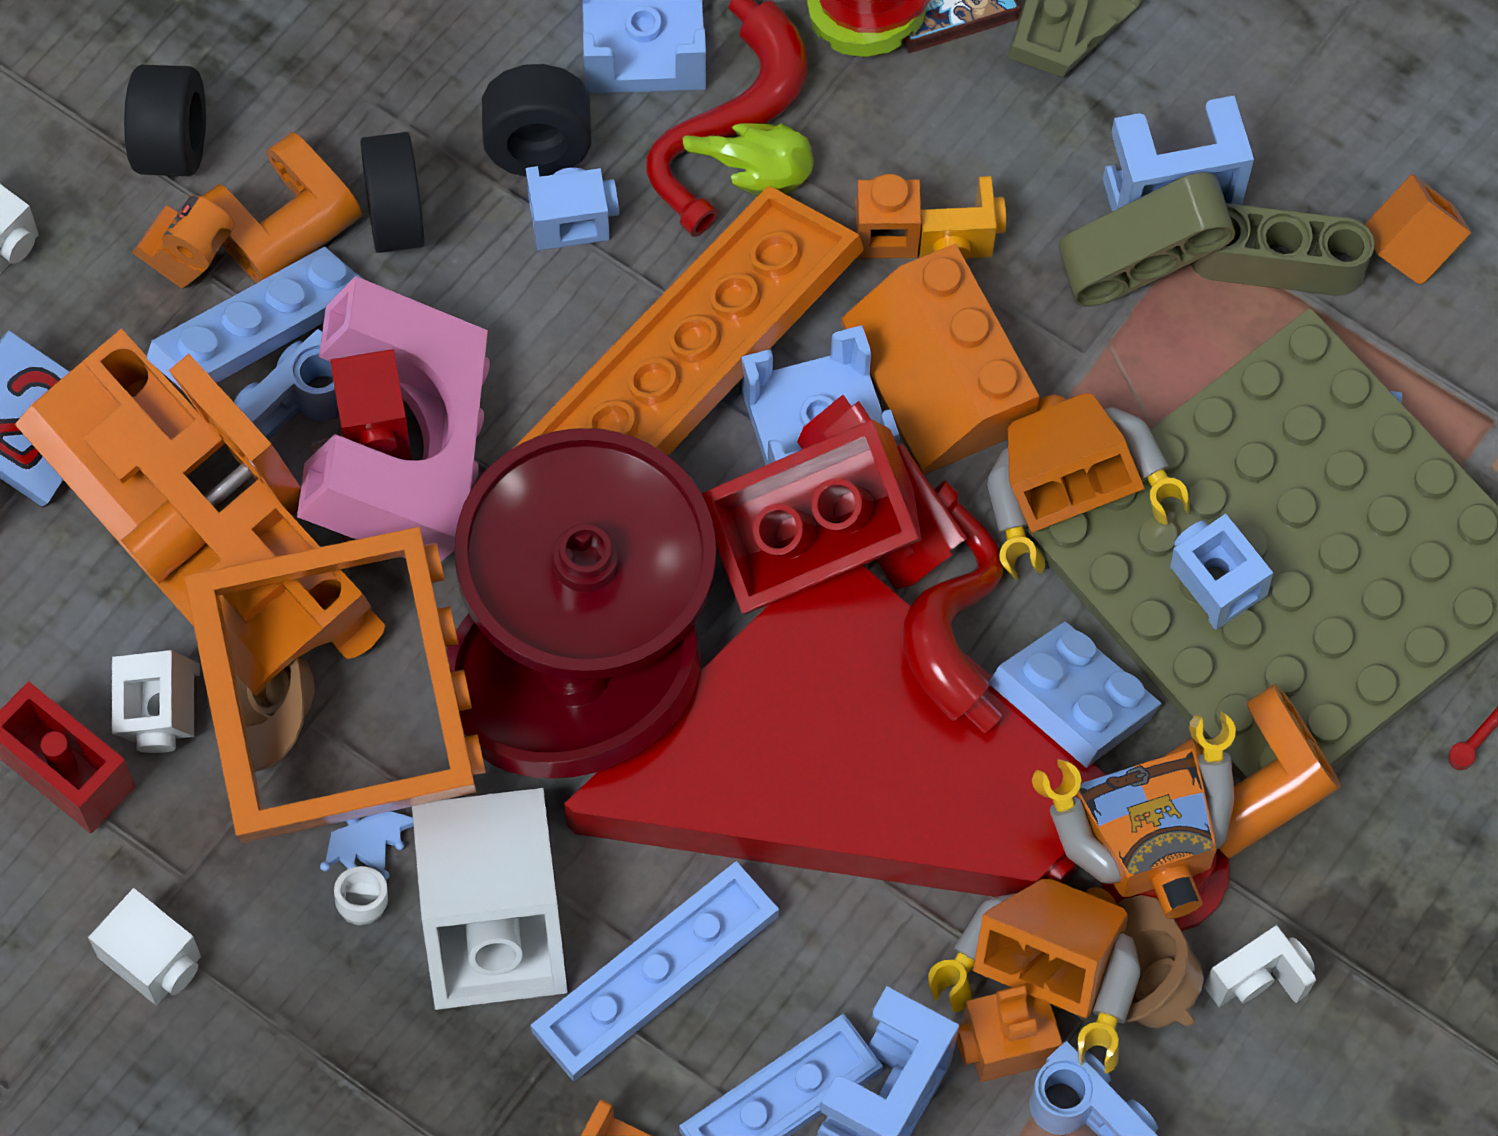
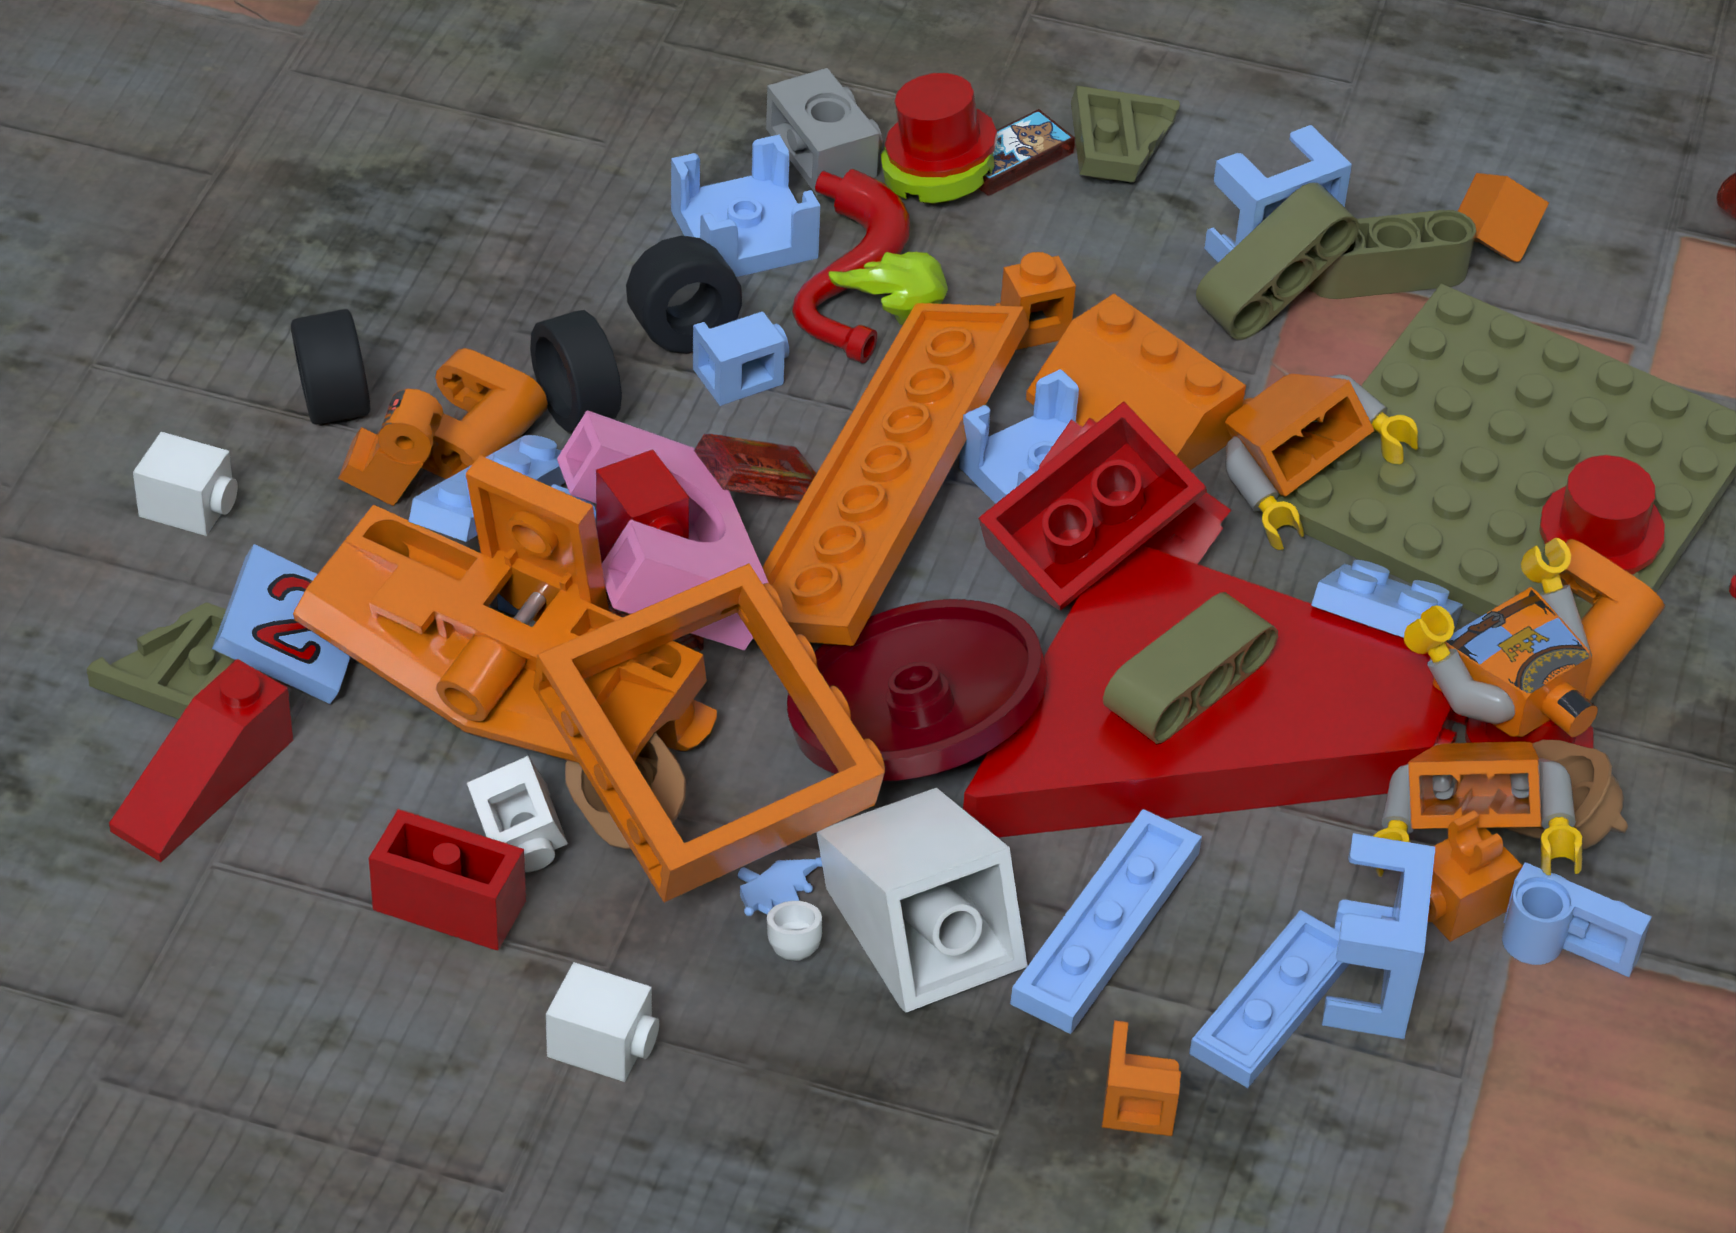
camera: 20 degrees left, 20 degrees down
dark red dish [454,428,716,680] -> none
red animal [903,481,1003,733] -> none
light orange bracket [918,176,1006,261] -> none
light blue brick [1170,514,1273,630] -> none
white bracket [1204,925,1316,1007] -> none
none -> clear red tile [694,434,816,501]
none -> olive beam [1103,592,1278,744]
none -> red piece [1540,455,1665,574]

